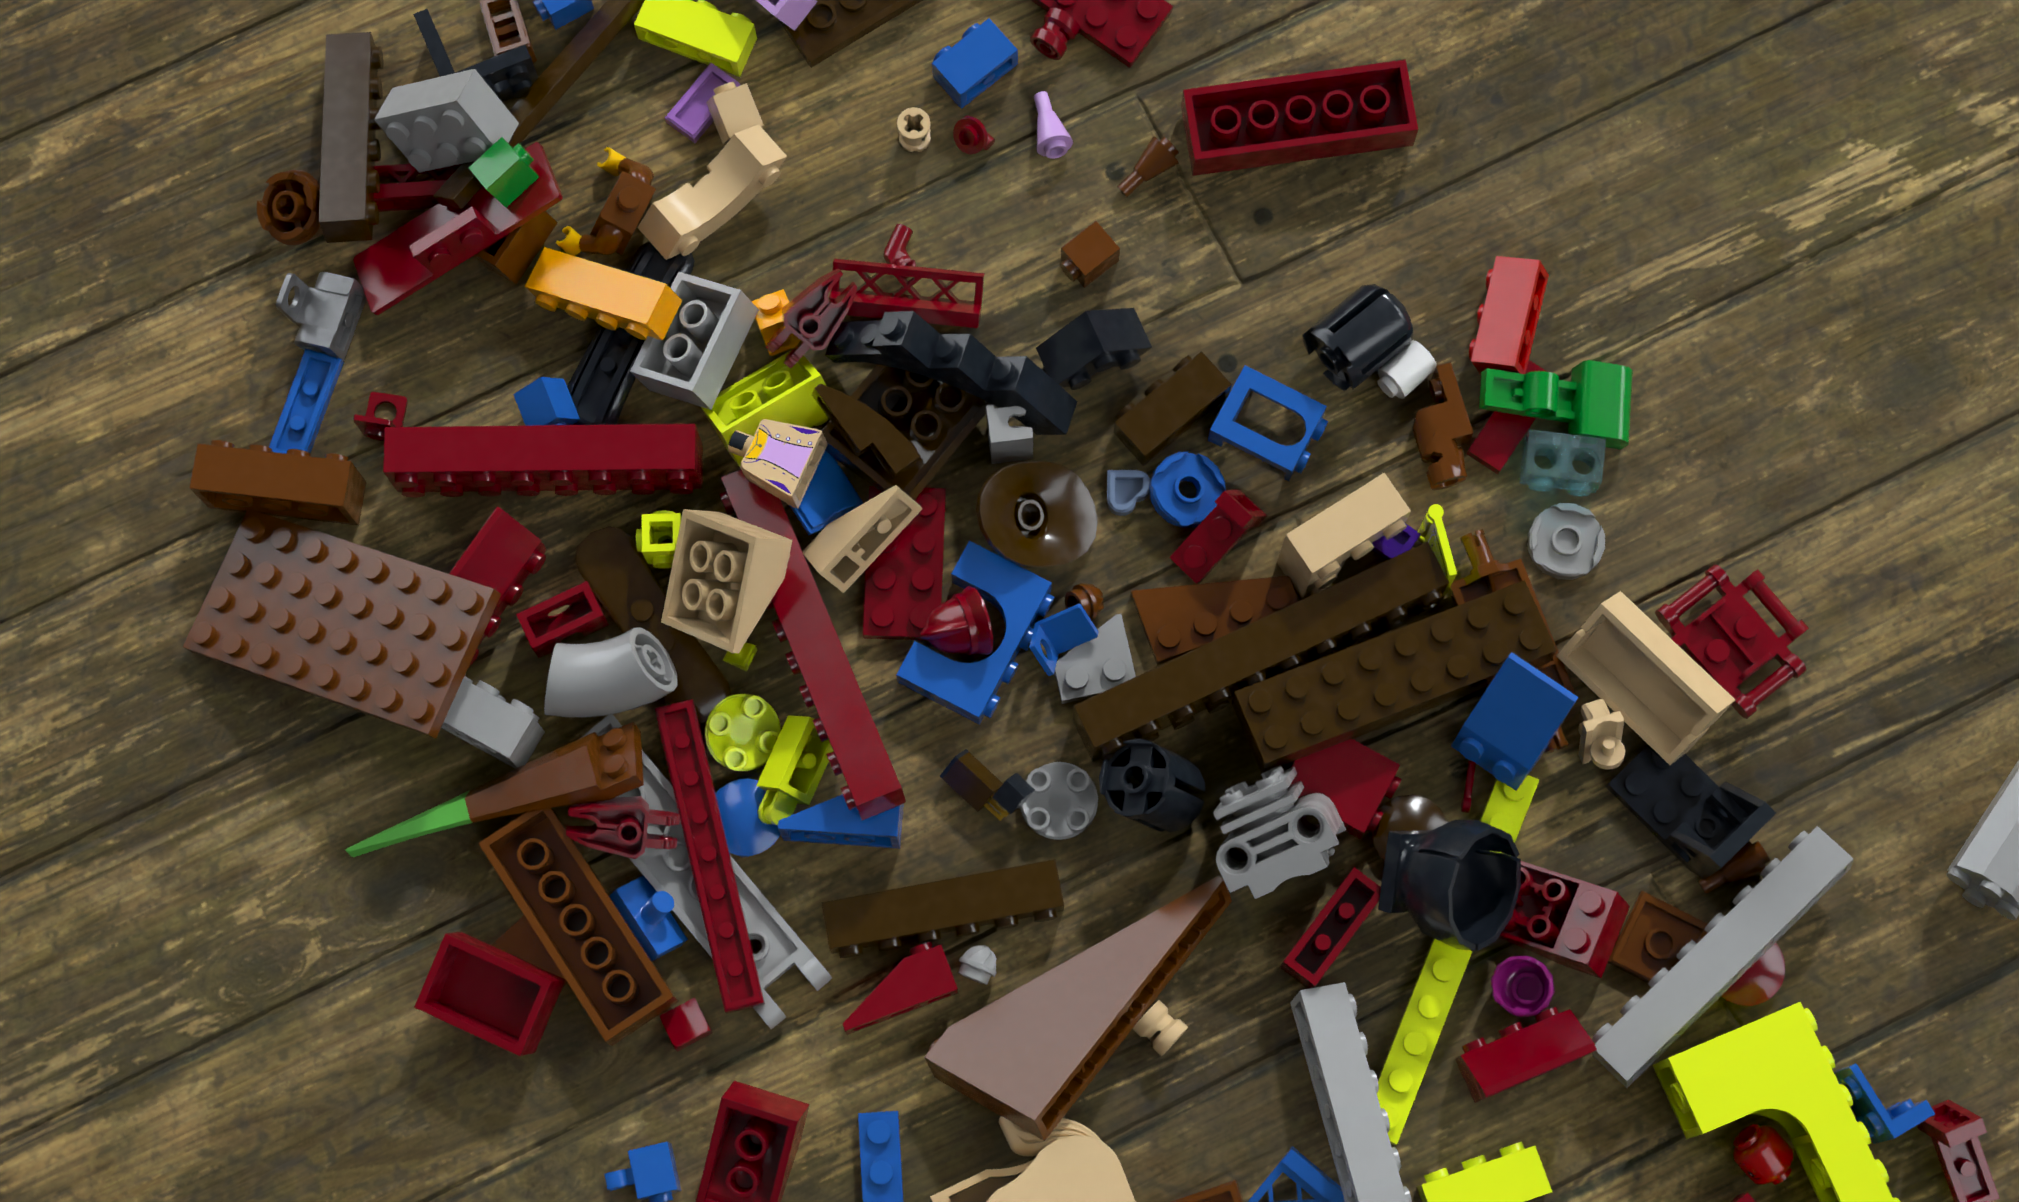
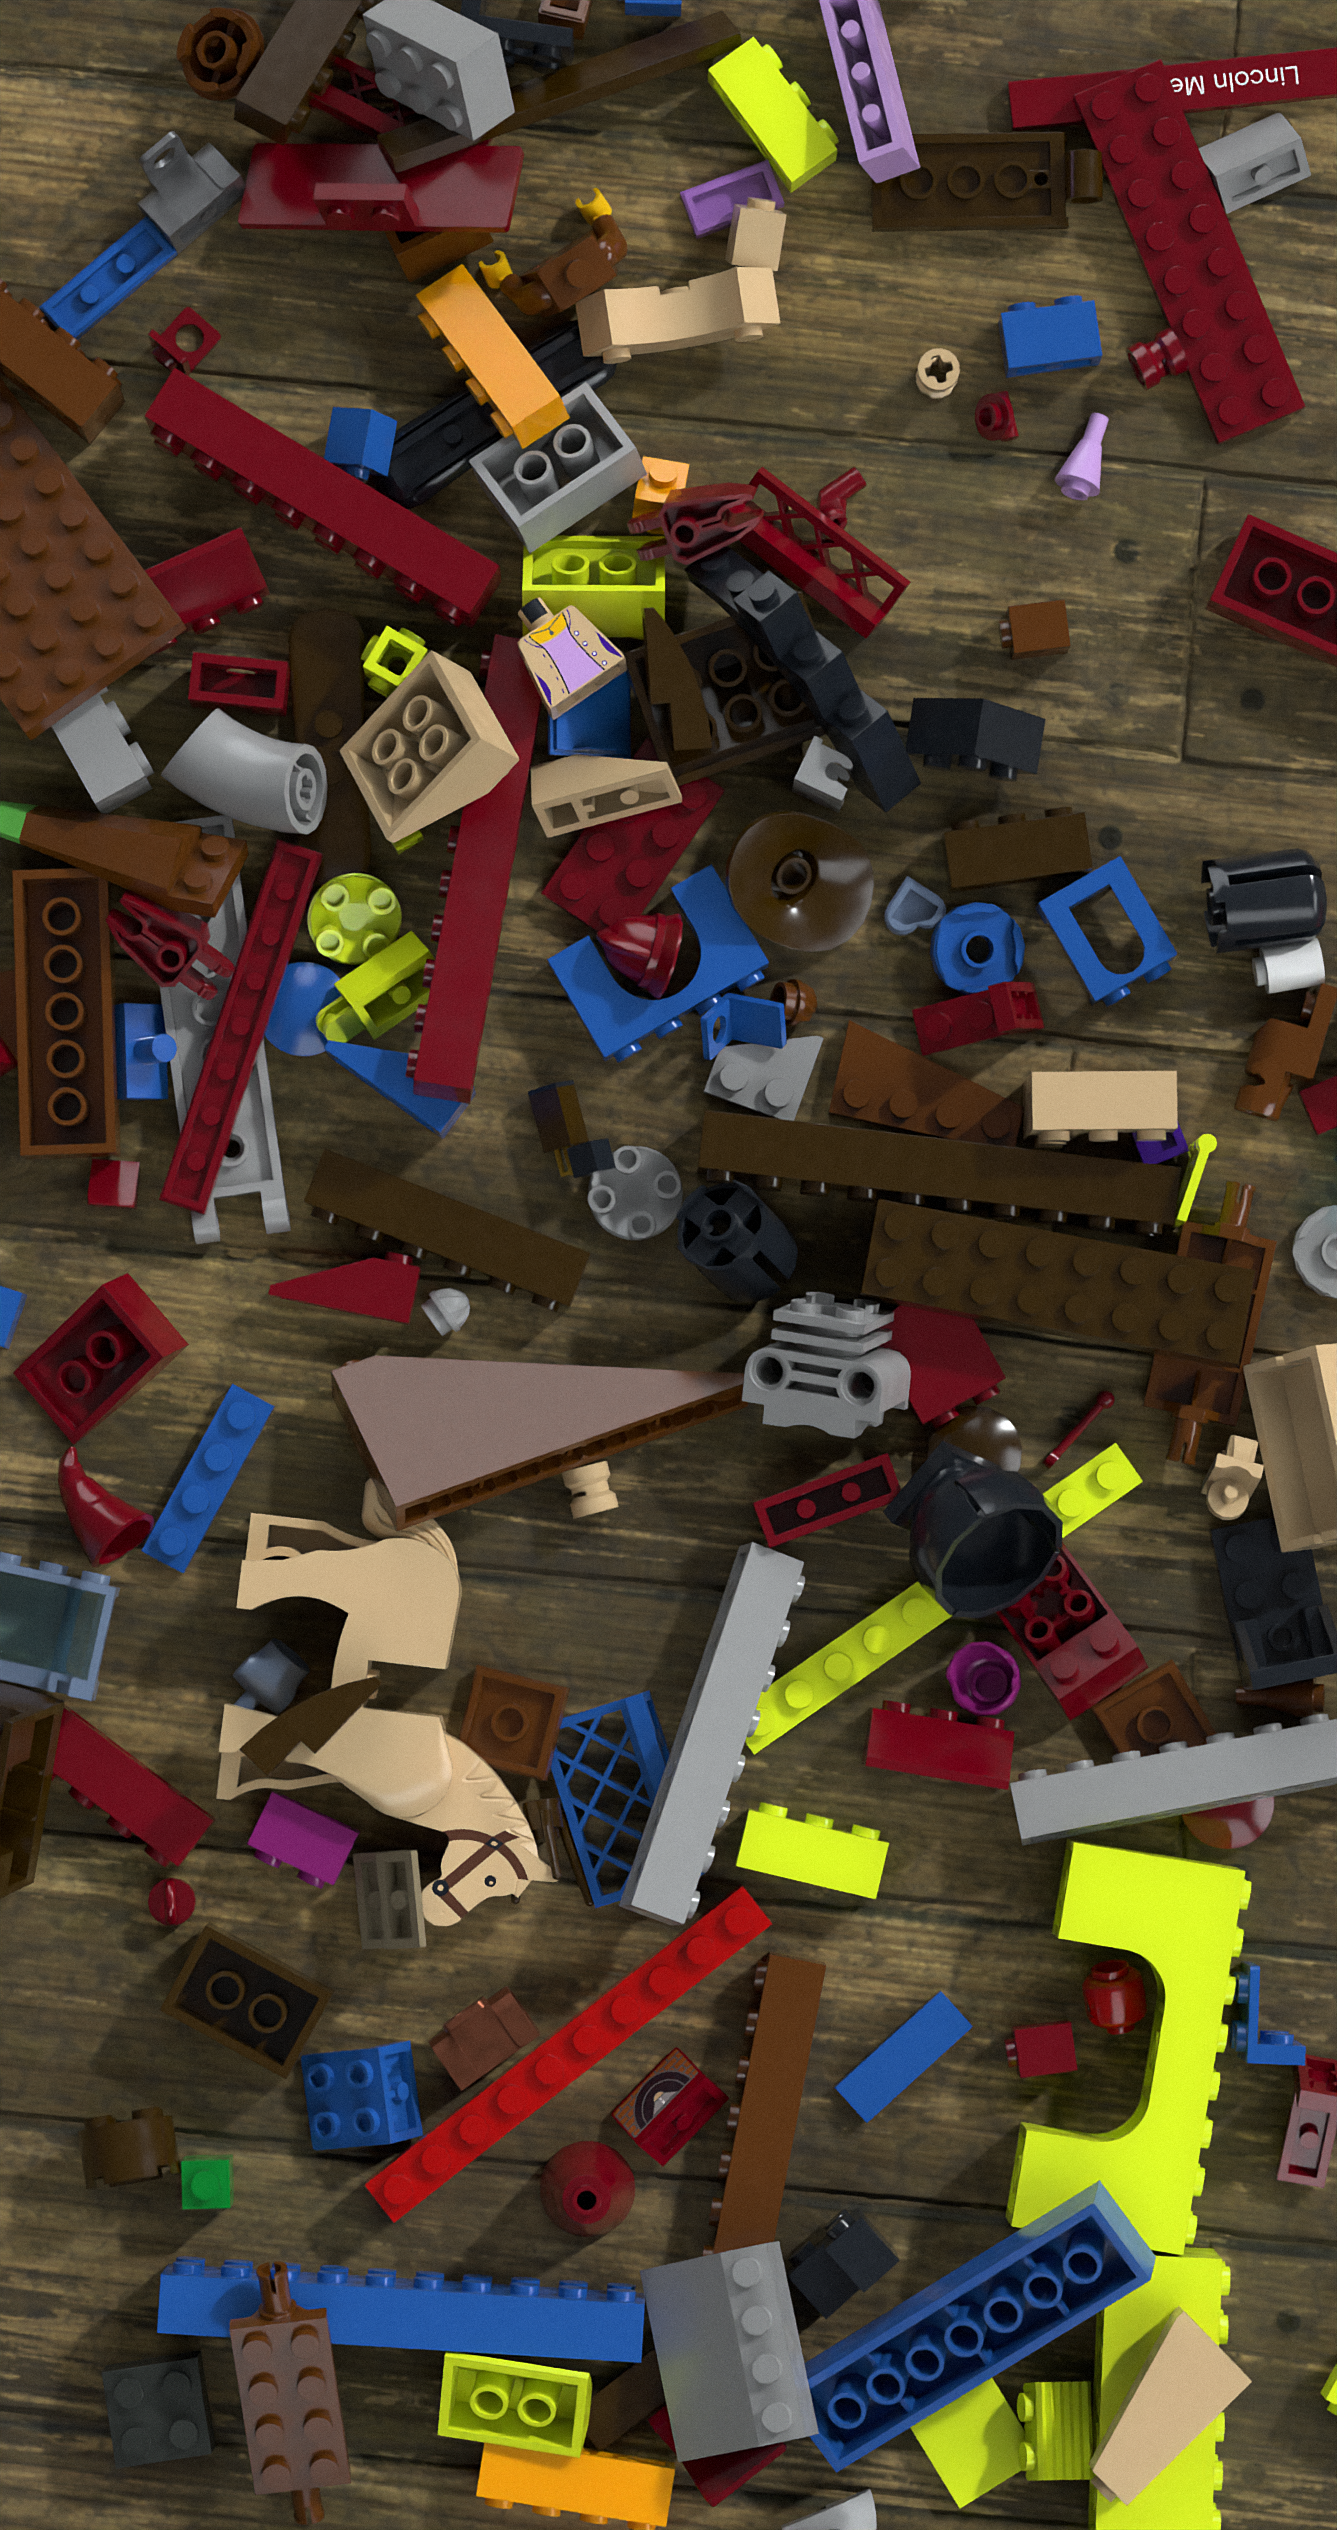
camera: 25 degrees right, 10 degrees up
green brick [469,137,539,208] -> none
reddish brown cone [1117,136,1179,197] -> none
blue slope [1451,652,1579,791] -> none

